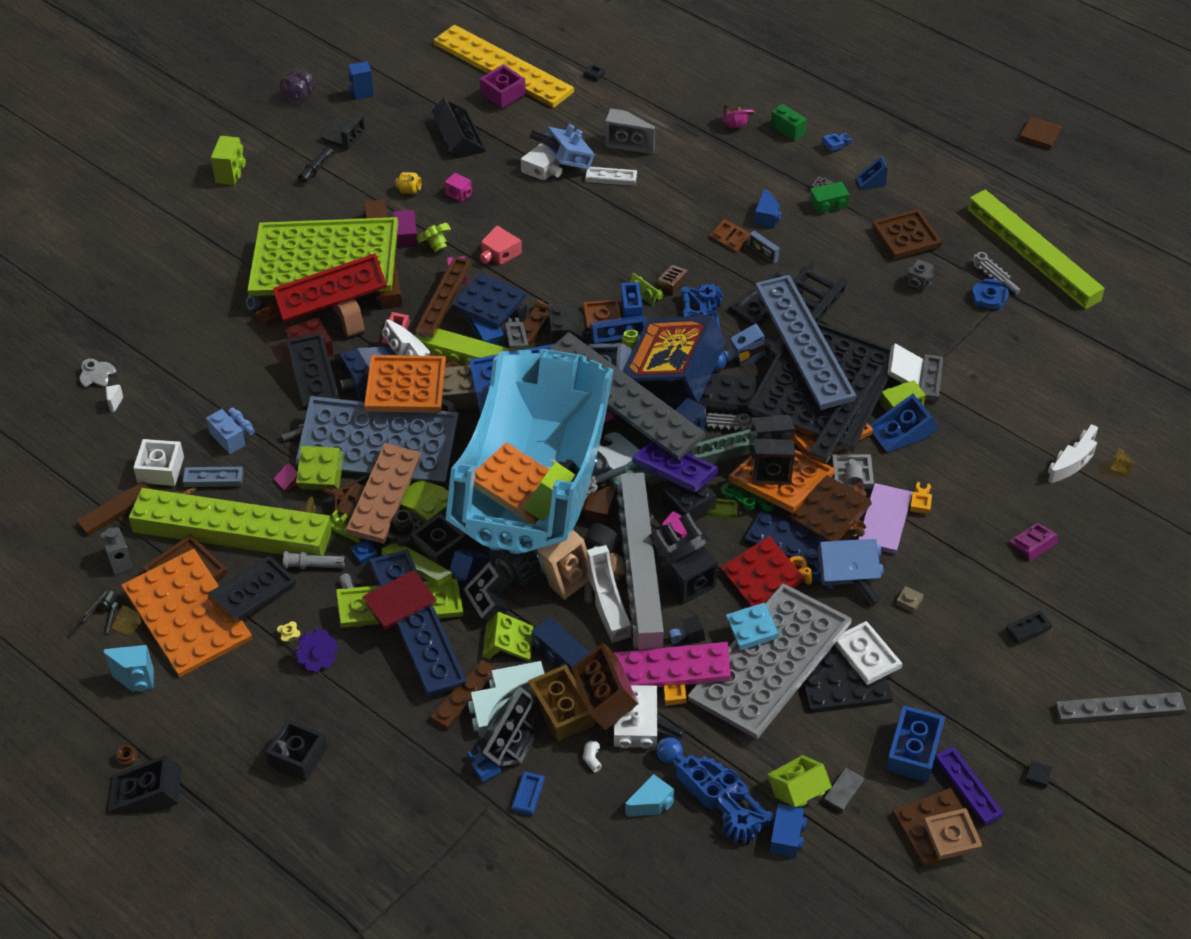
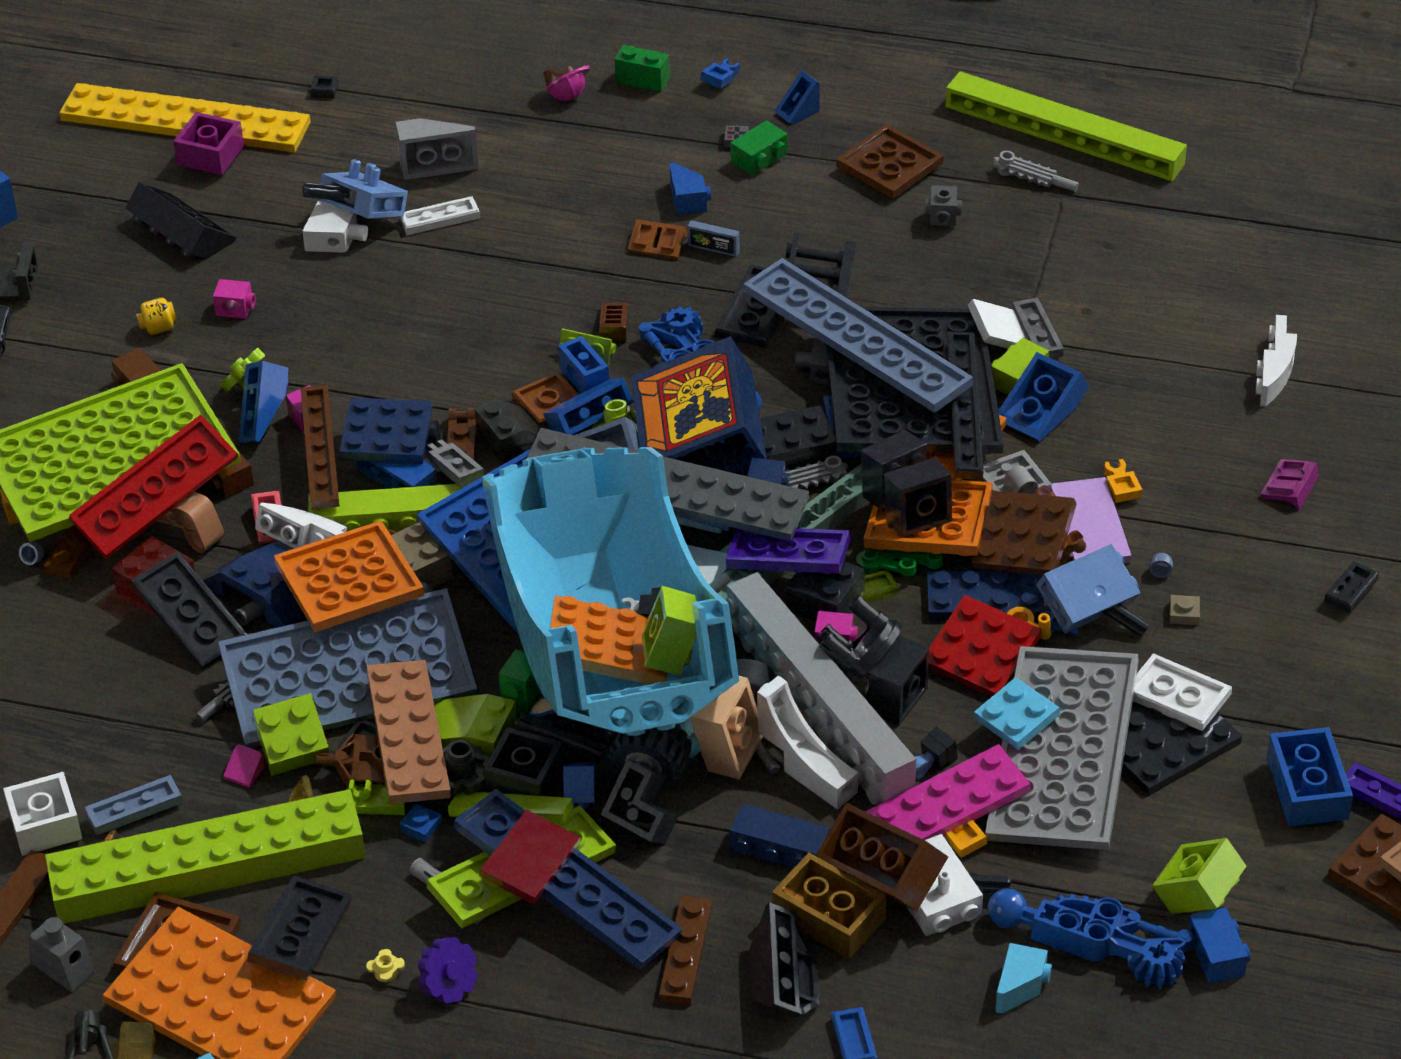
camera: 25 degrees left, 5 degrees down
medium blue brick [206,408,255,454] -> none
light grey pin [283,551,345,570] -> none
magenta brick [393,210,418,248] -> none
blue plate [467,746,501,782] -> none
light aqua arch [468,661,544,739] -> none
coral torso [480,225,522,265] -> none
lime bracket [482,612,533,661] -> none
white arm [583,741,602,772] -> none
medium blue torso [723,324,767,366] -> none
flat silver tile [824,768,865,813] -> none
blue plate [972,279,1009,310] -> none
clear yellow slope [1111,448,1134,475] -> none
none -> blue slope [238,361,289,445]
none -> sand blue hinge [1150,553,1173,578]

